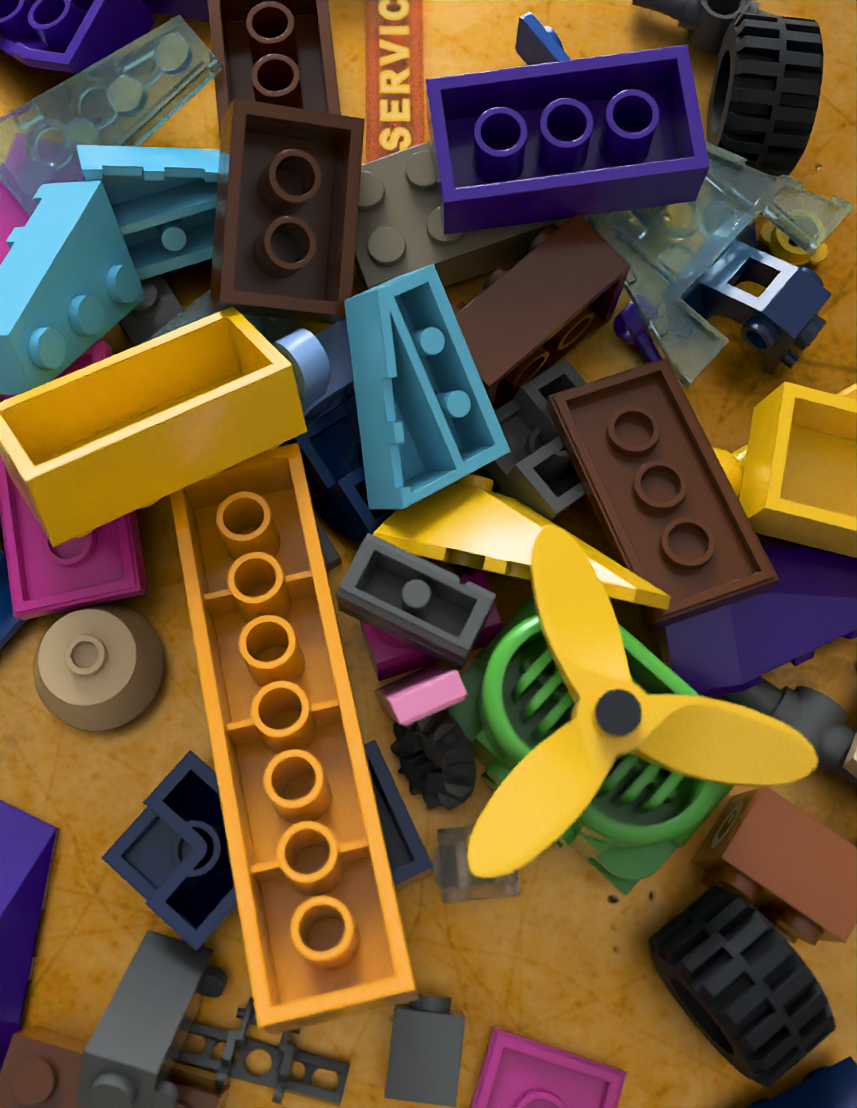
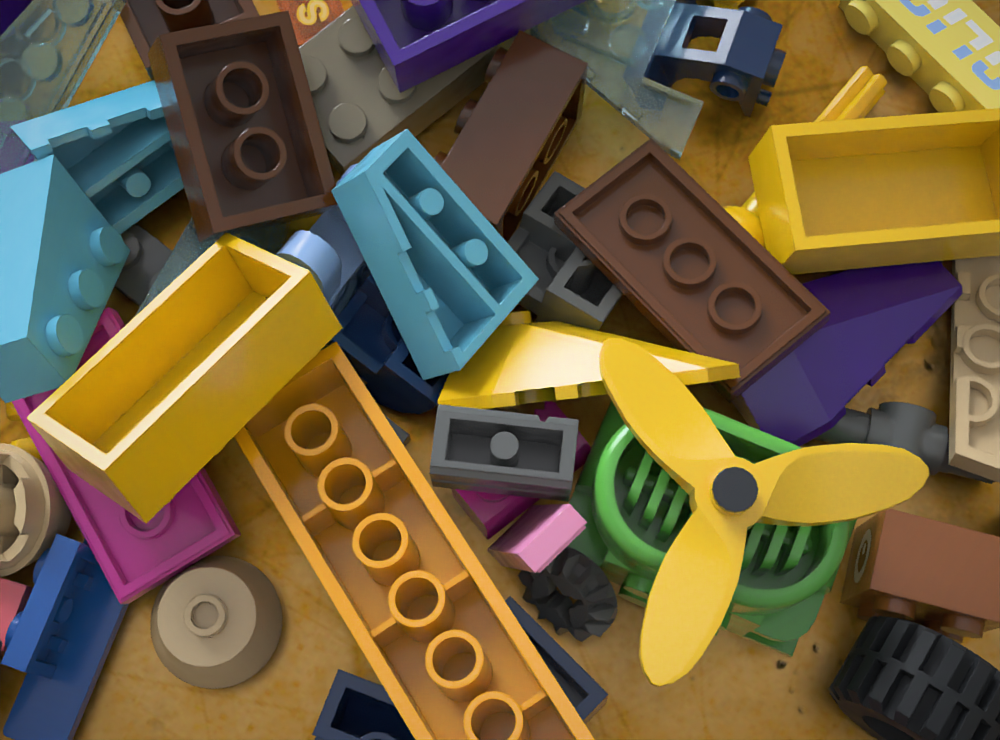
camera: 15 degrees left, 0 degrees up
clear plate [433,827,520,903] -> none
dark purple hand [613,297,662,364] -> none

